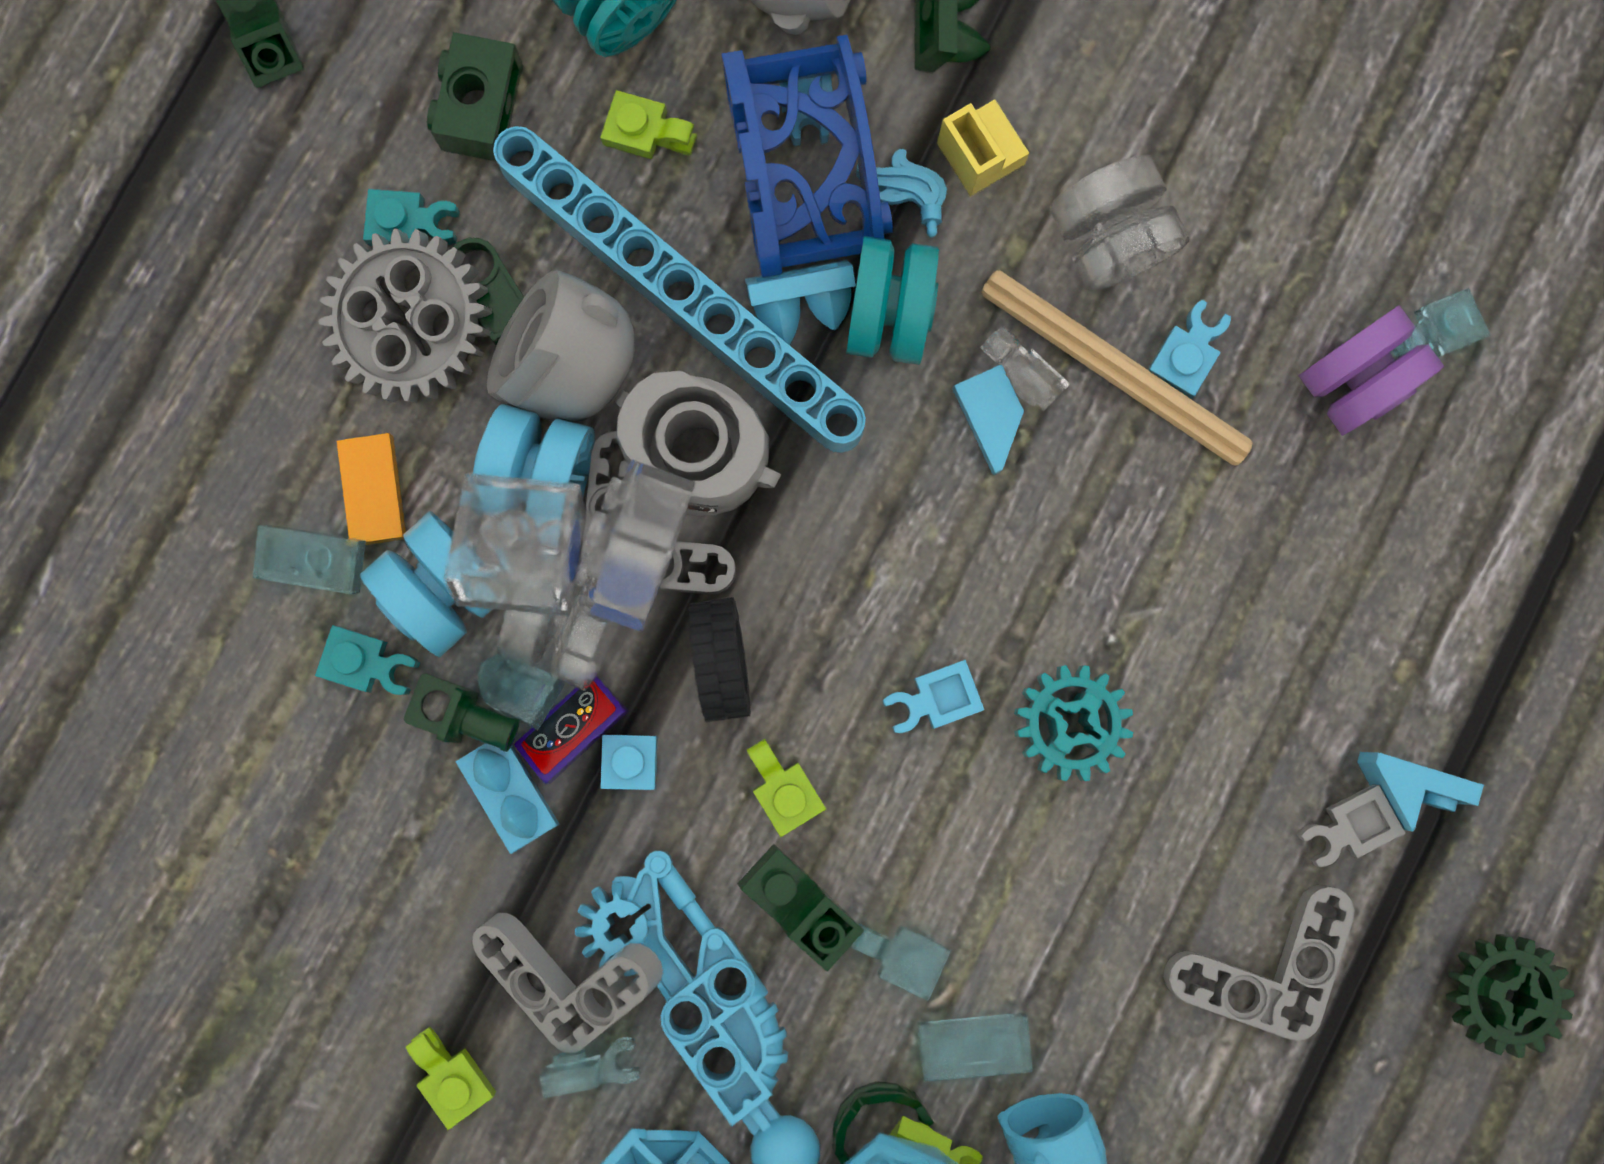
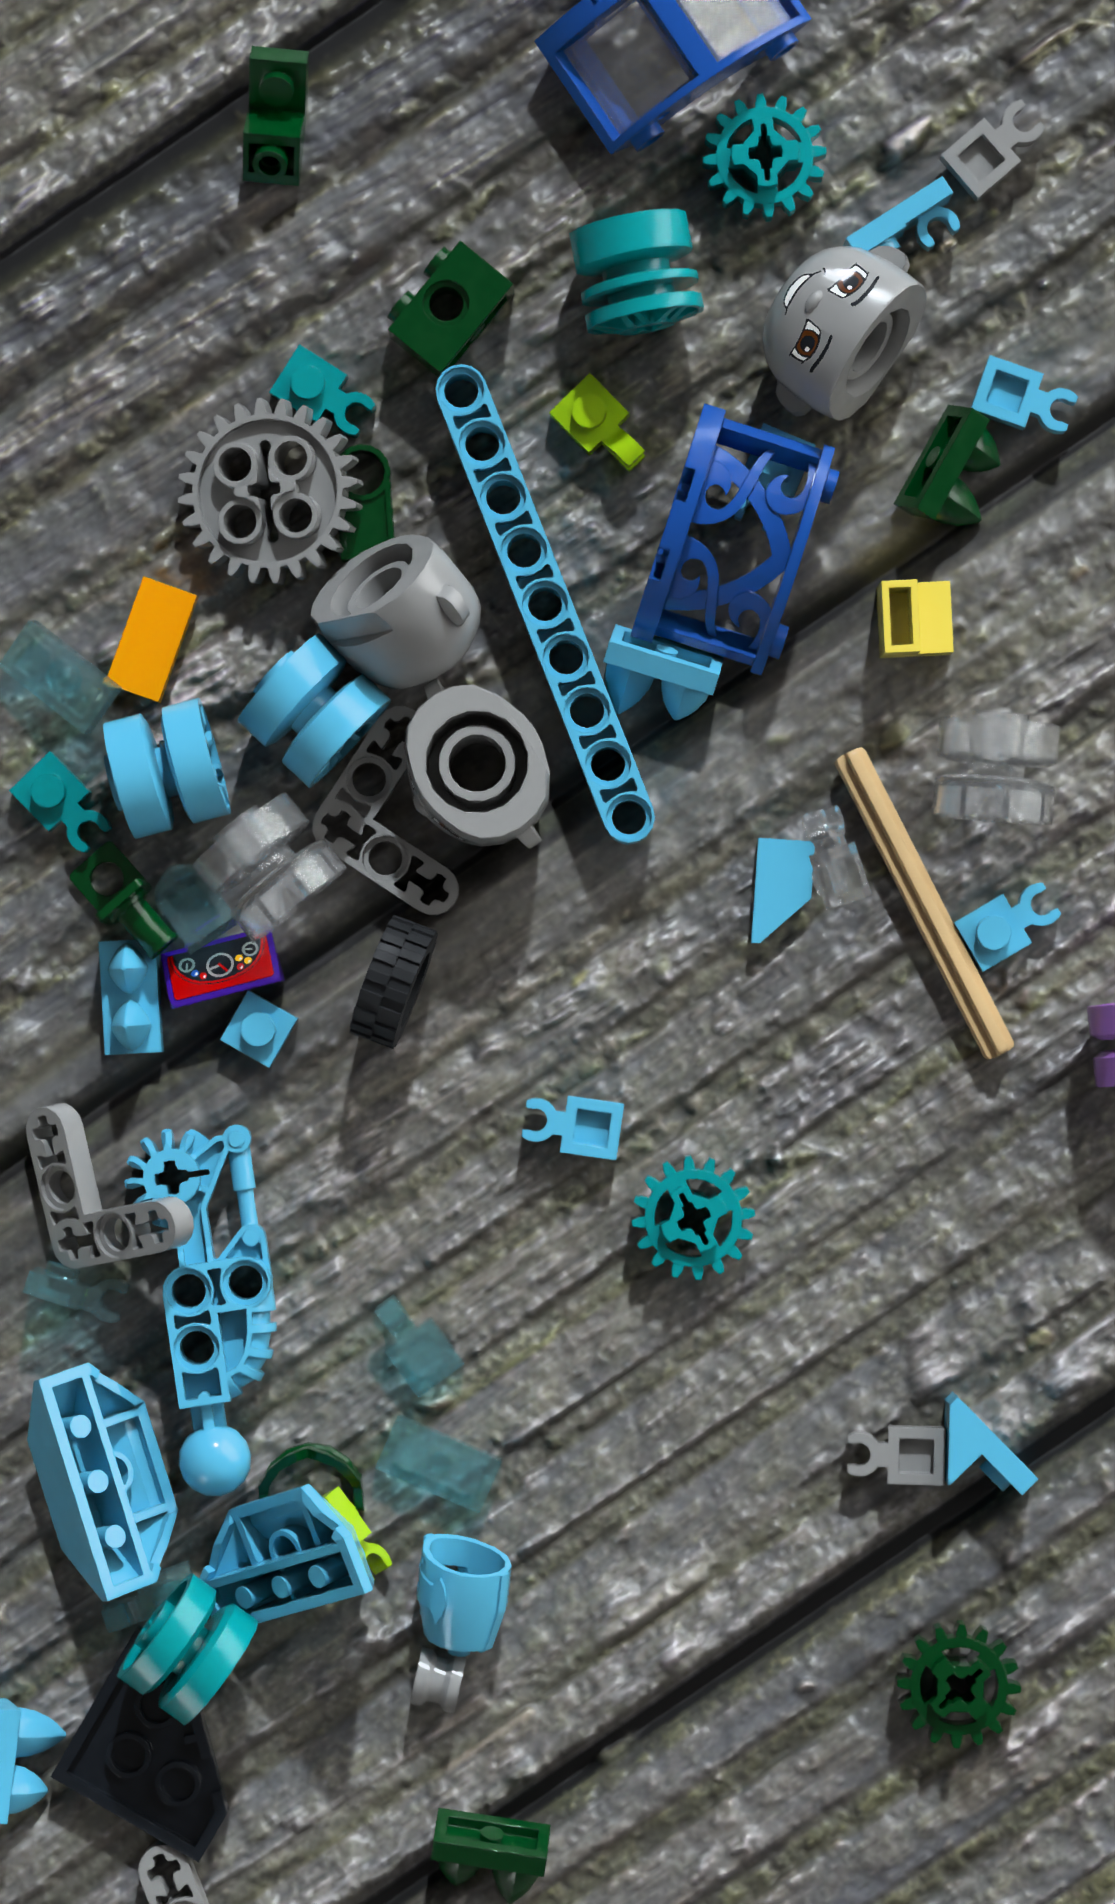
camera: 35 degrees right, 5 degrees up
clear brick [444,473,587,617] -> none
clear brick [575,459,696,632] -> none
dark green slope [737,844,864,972] -> none
lime plate [747,738,826,837] -> none
teal wheel [846,236,939,365] -> none
medium azure piece [856,149,947,237] -> none
light grey beam [1163,885,1355,1041] -> none

